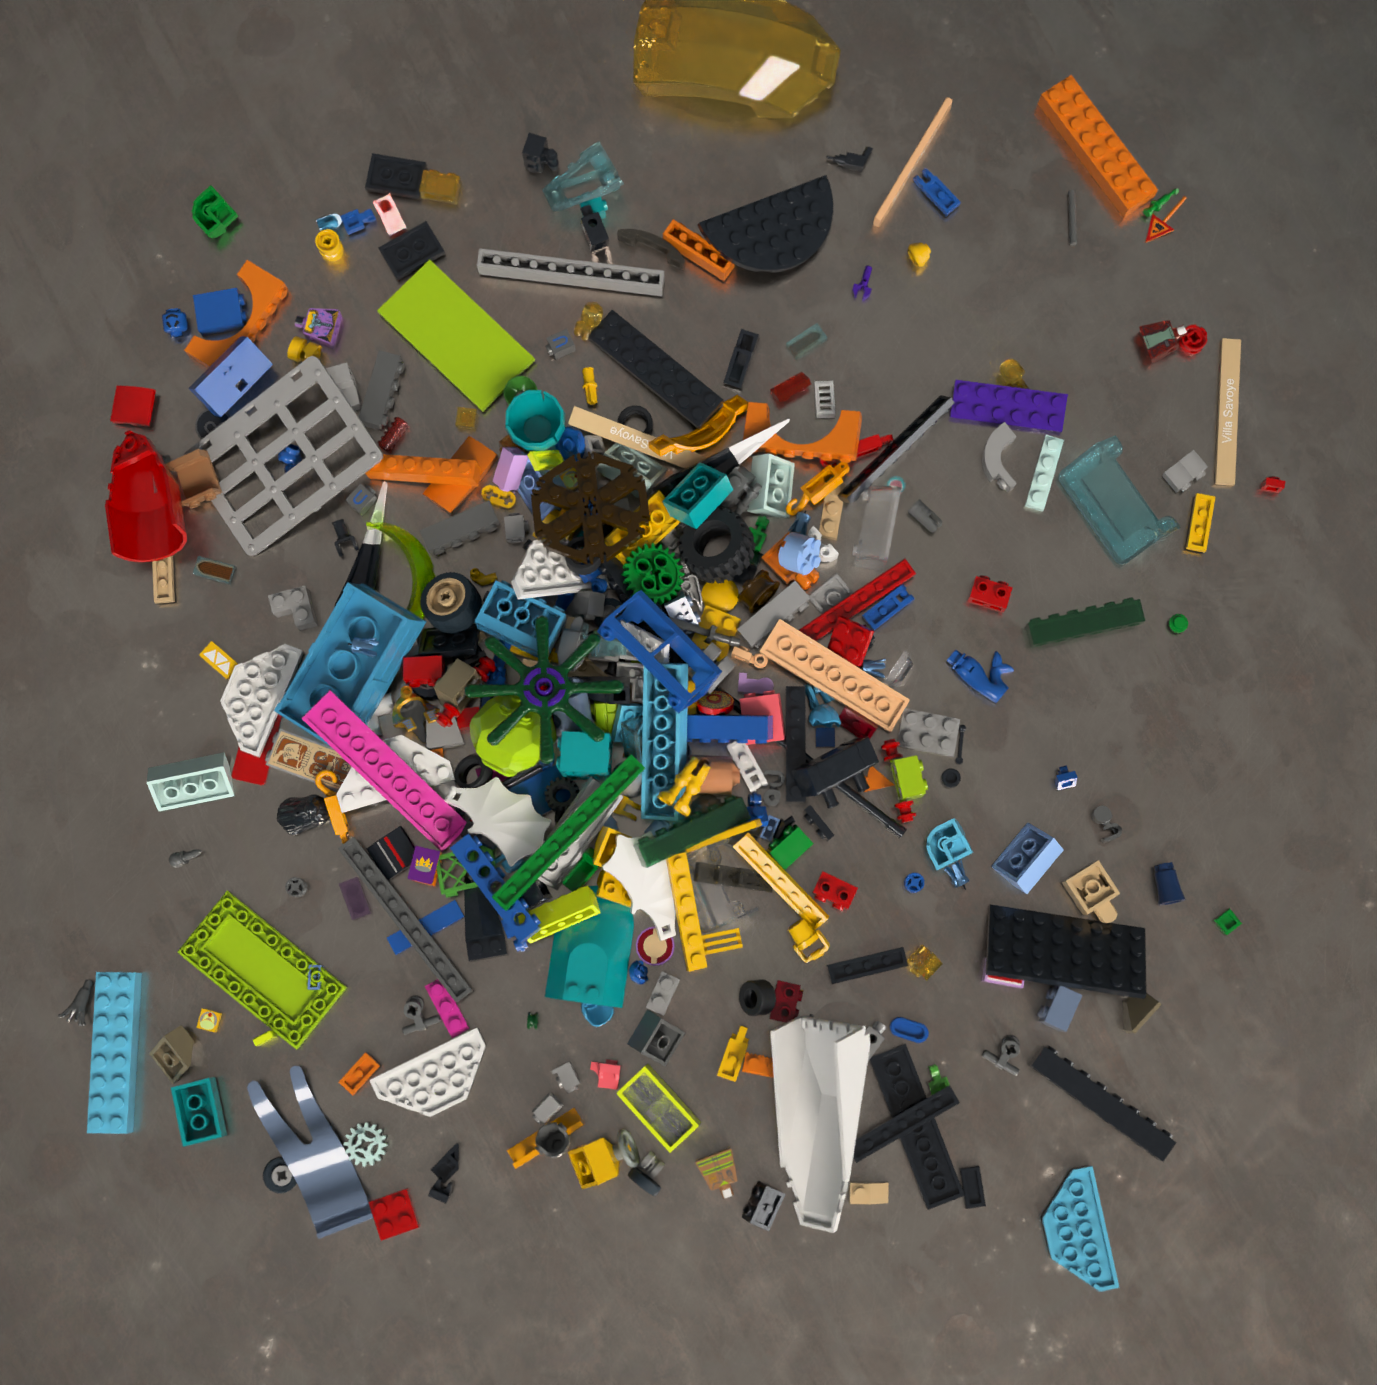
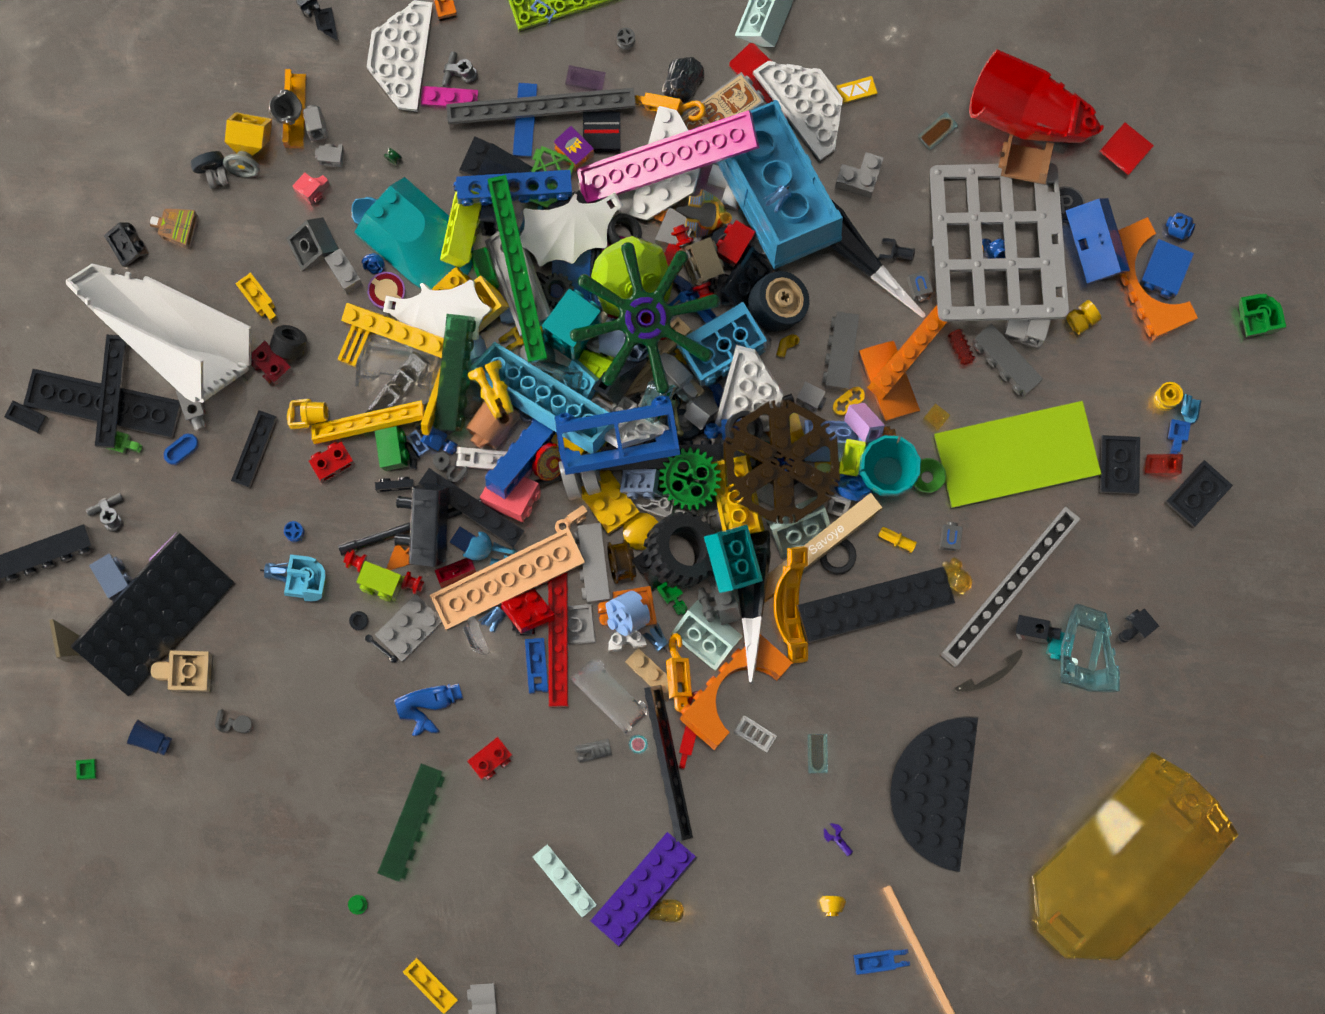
camera: 120 degrees right, 0 degrees up
tan plate [152,555,175,604] -> none
torso [295,308,342,349] -> none
clear neon green windscreen [366,522,435,619] -> none
clear yellow brick [419,170,462,204] -> none
clear brick [616,1063,701,1153] -> none
orange brick [663,219,734,281] -> none
dark grey sword [669,617,740,646] -> none
black slope [723,329,760,388] -> none
lavender leg [738,673,774,696] -> none
orange brick [742,1052,774,1078] -> none
clear red plate [770,372,812,403] -> none
black piece [826,147,873,172] -> none
tan slope [848,1181,889,1204] -> none
clear yellow brick [906,944,942,981] -> none
light grey arch [982,422,1017,492] -> none
light blue slope [991,823,1063,894] -> none
blue tile [1055,766,1078,790] -> none
clear light blue windscreen [1059,435,1181,564] -> none

